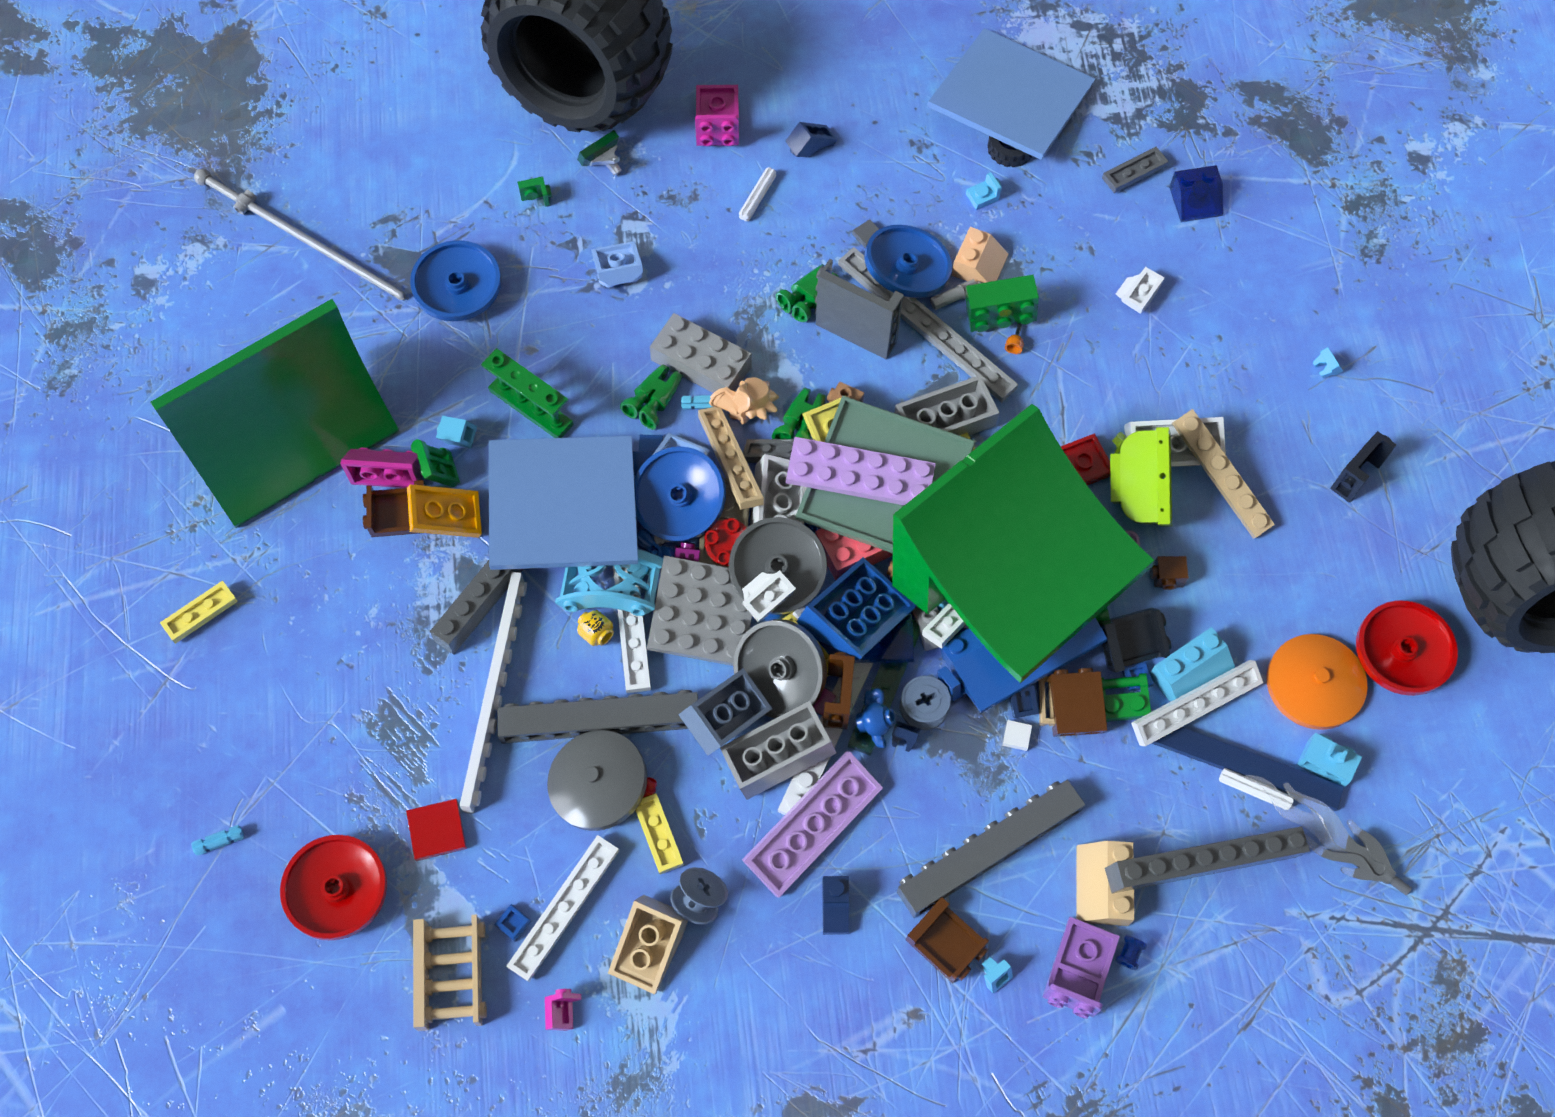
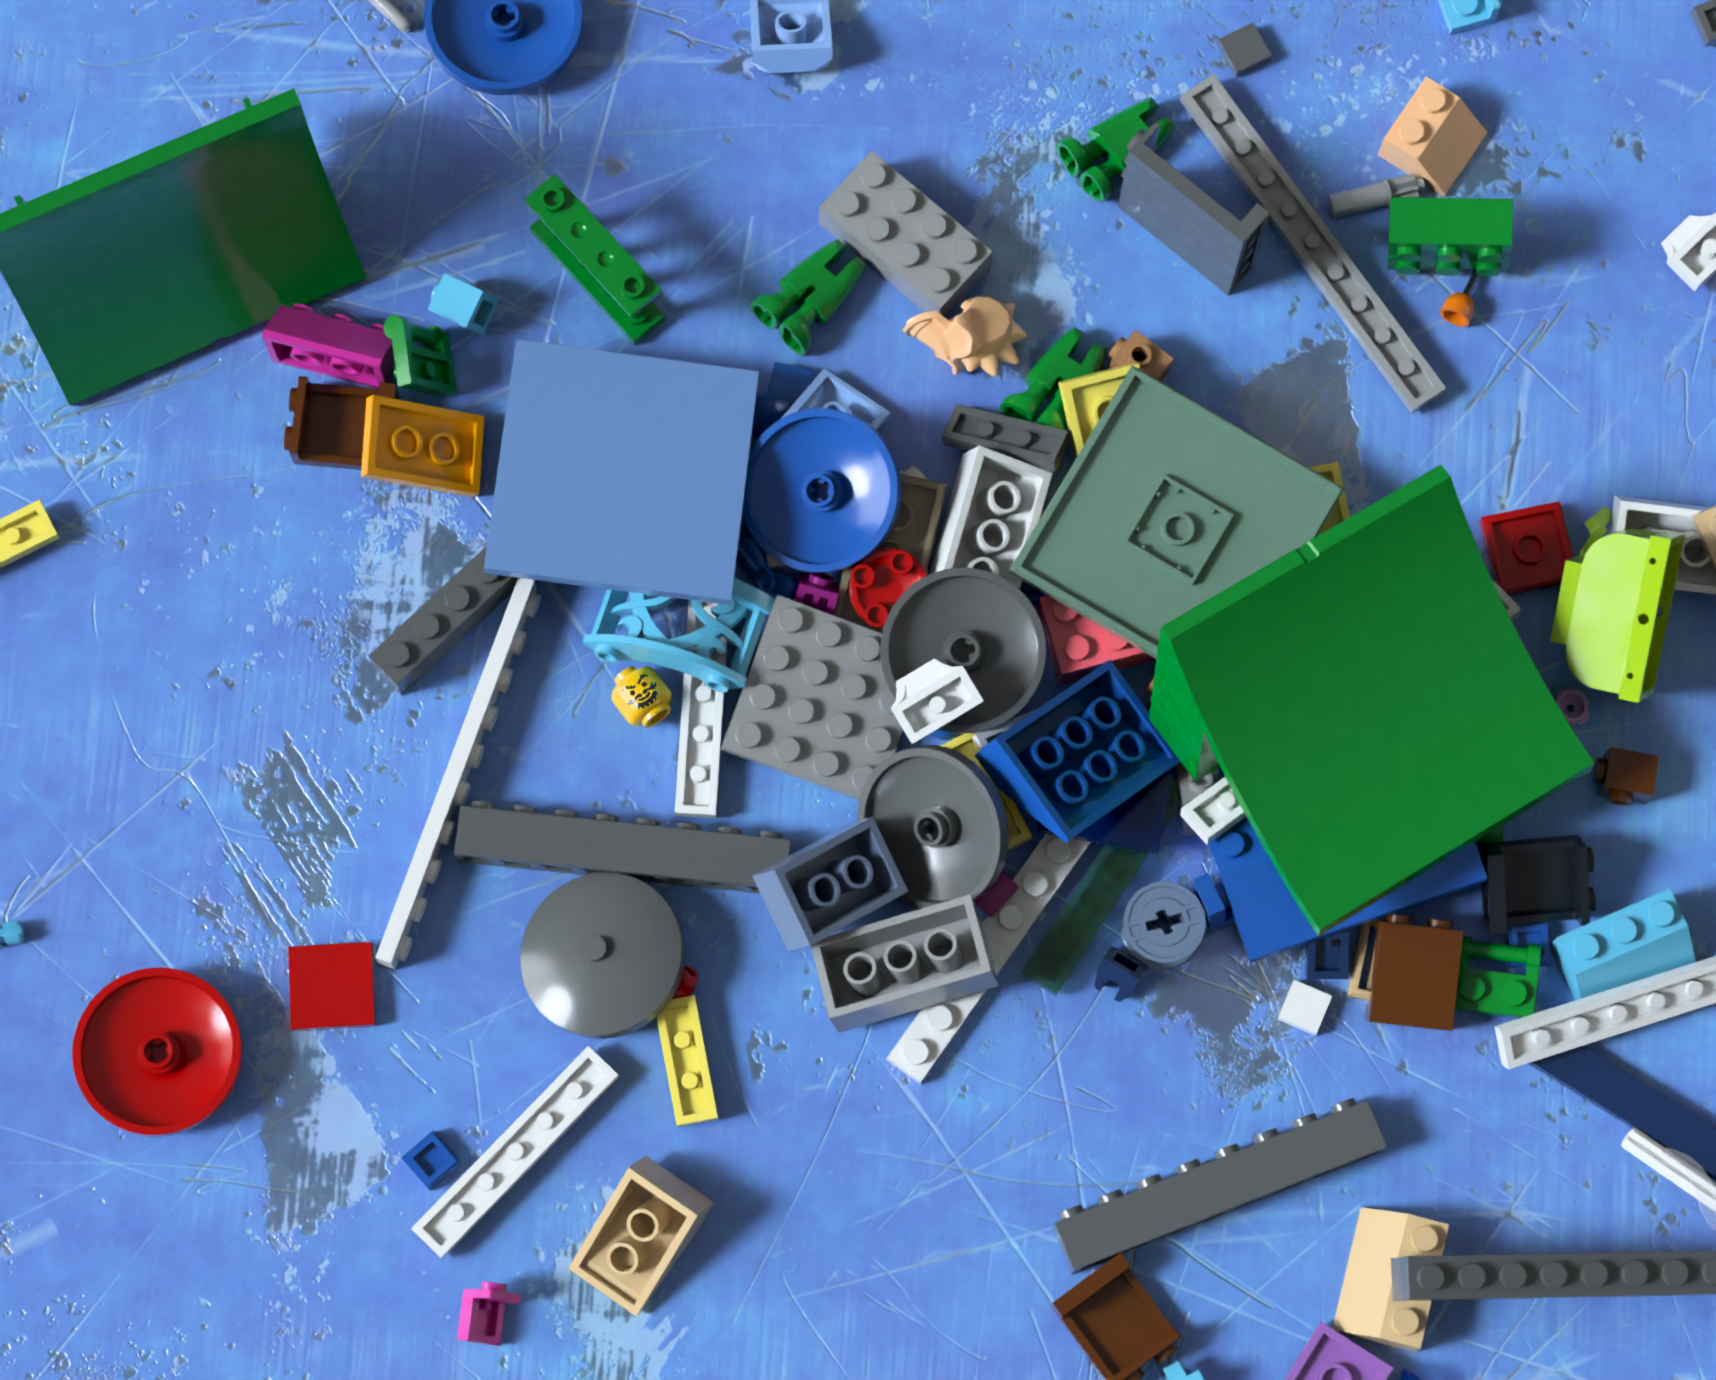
camera: 10 degrees right, 10 degrees up
tan fence [413,914,487,1031] -> none
sand blue piece [670,867,728,925] -> none
medium azure axle [681,395,713,410] -> none
tan plate [698,407,764,510] -> none
lavender plate [742,751,883,898] -> none
lavender plate [786,437,935,505] -> none
dark blue arch [822,876,850,935] -> none
reddish brown panel [823,652,855,730] -> none
blue piece [856,688,895,748] -> none
blue dish [864,225,952,298] -> none
light grey brick [894,375,999,435] -> none

